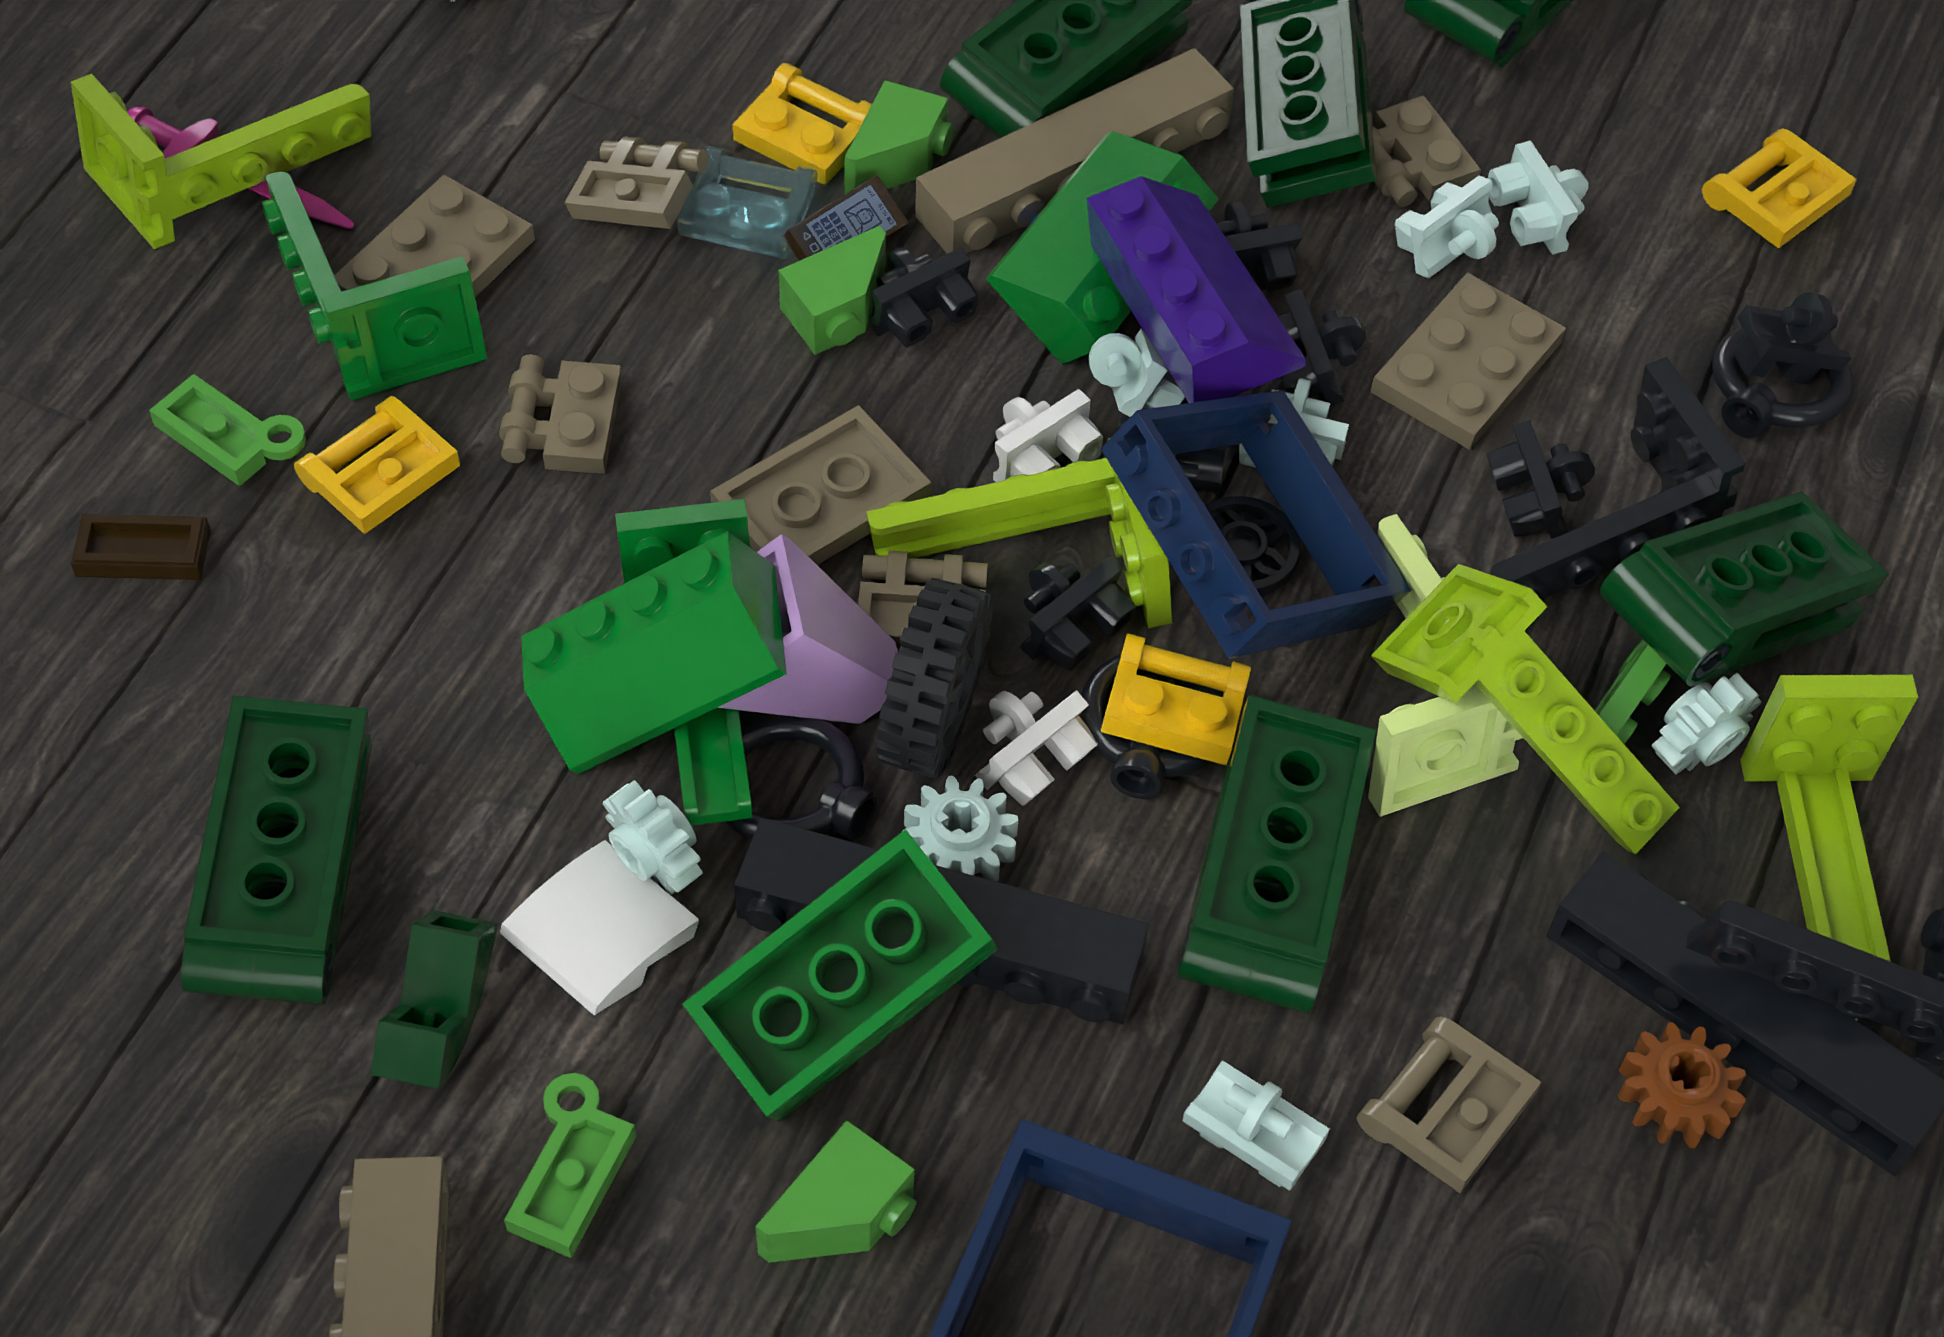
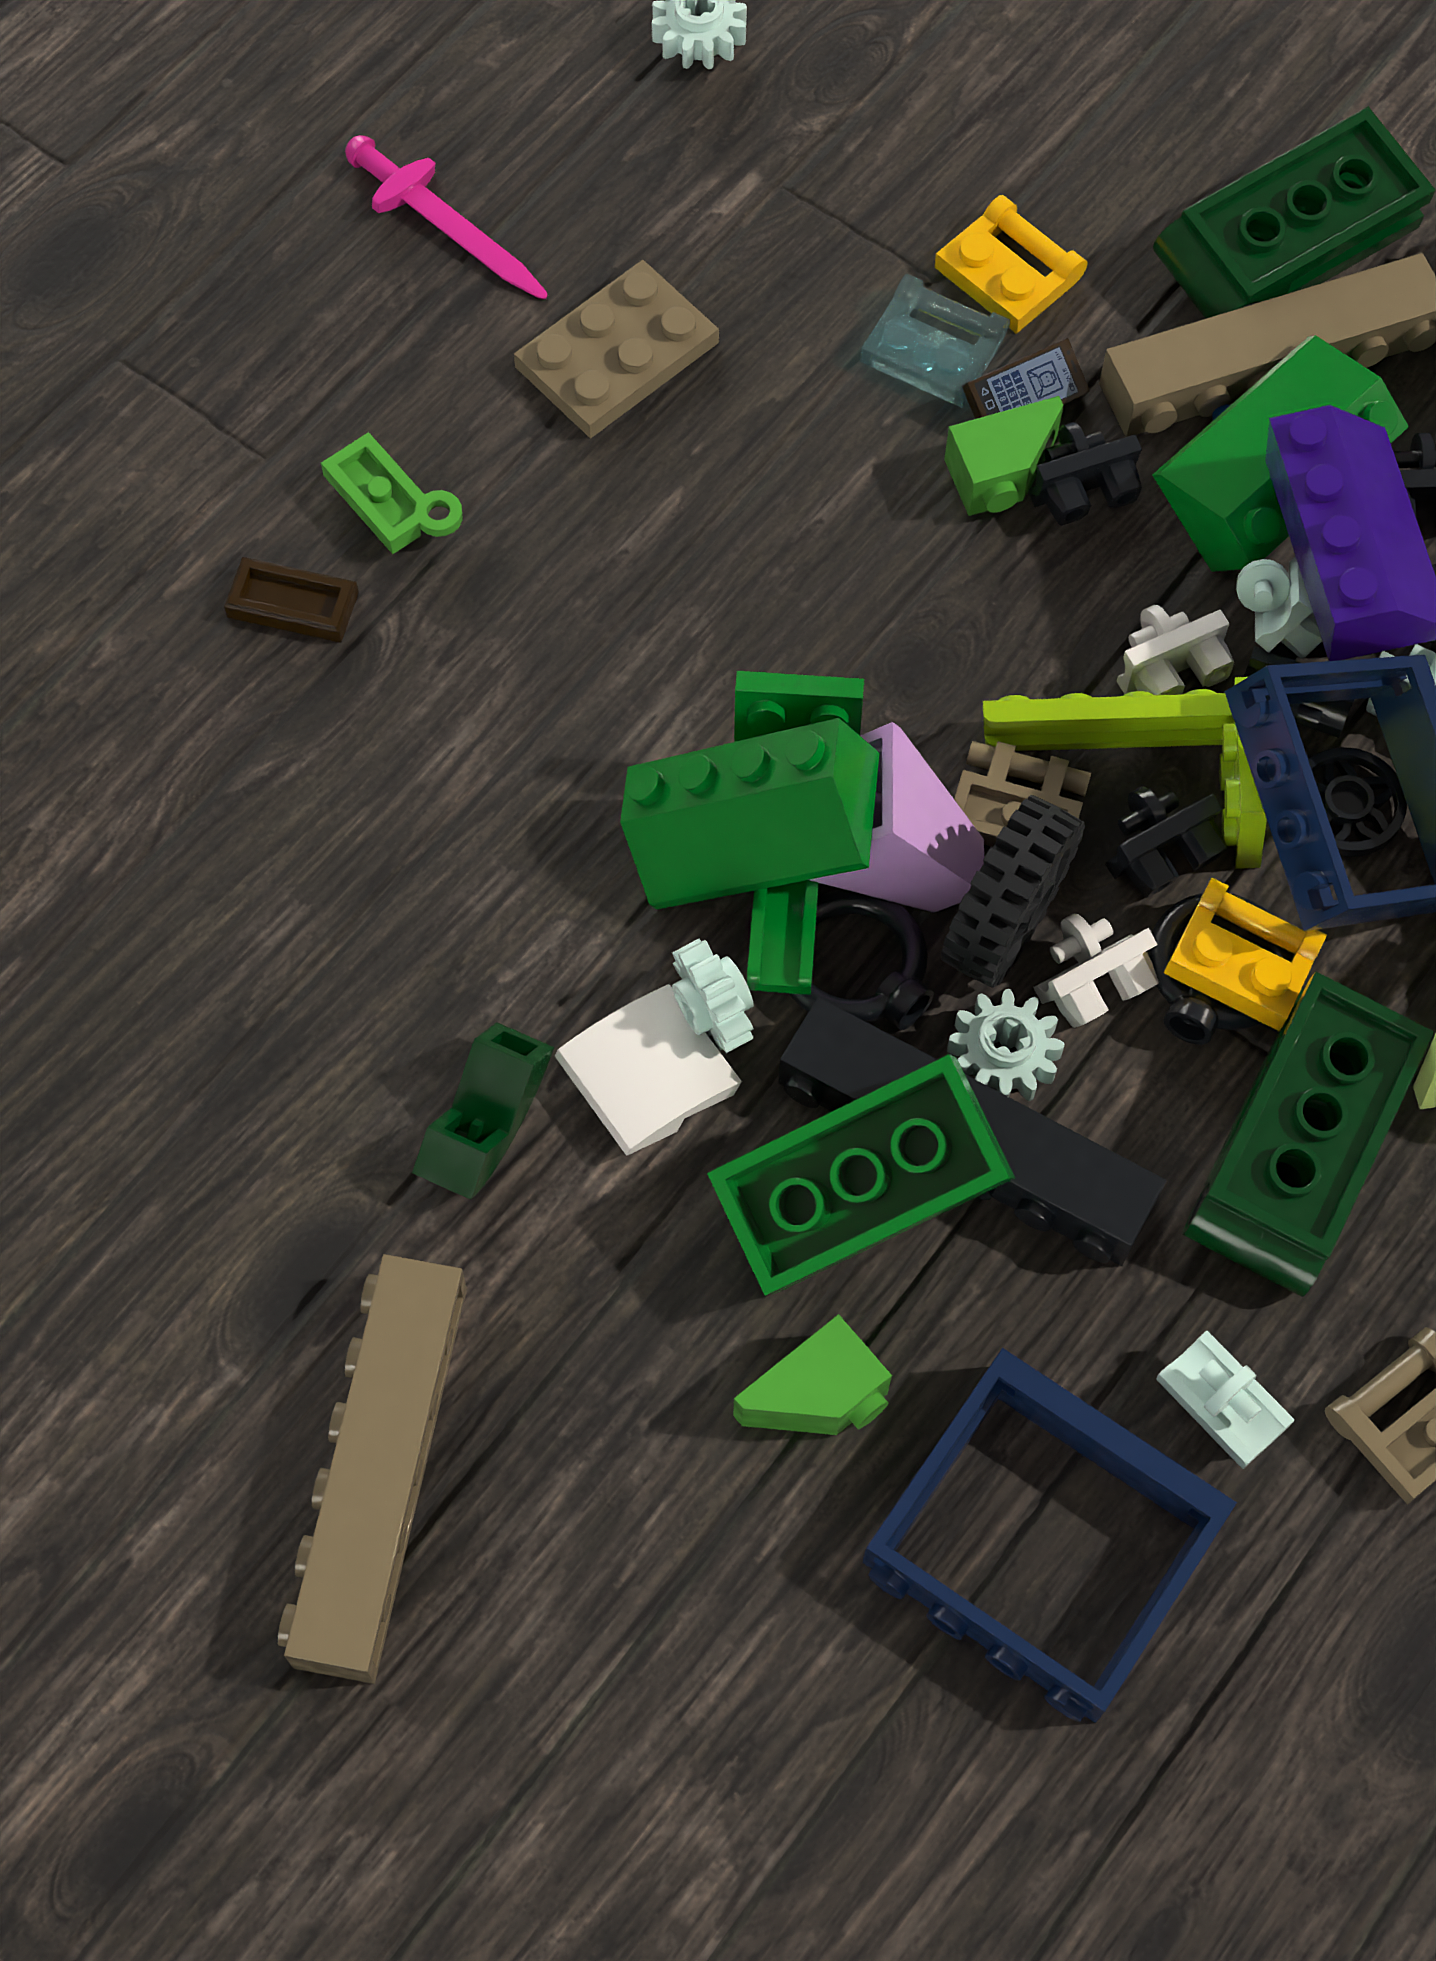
camera: 15 degrees right, 10 degrees up
lime bracket [71,74,371,249] -> none
dark green hinge [181,695,372,1005] -> none
green bracket [261,172,487,401] -> none
yellow plate [294,396,460,534] -> none
dark tan plate [499,354,622,474] -> none
bright green hinge [504,1073,636,1258] -> none
dark tan plate [564,137,709,229] -> none
dark tan plate [710,405,932,565] -> none
bright green slope [844,81,954,194] -> none

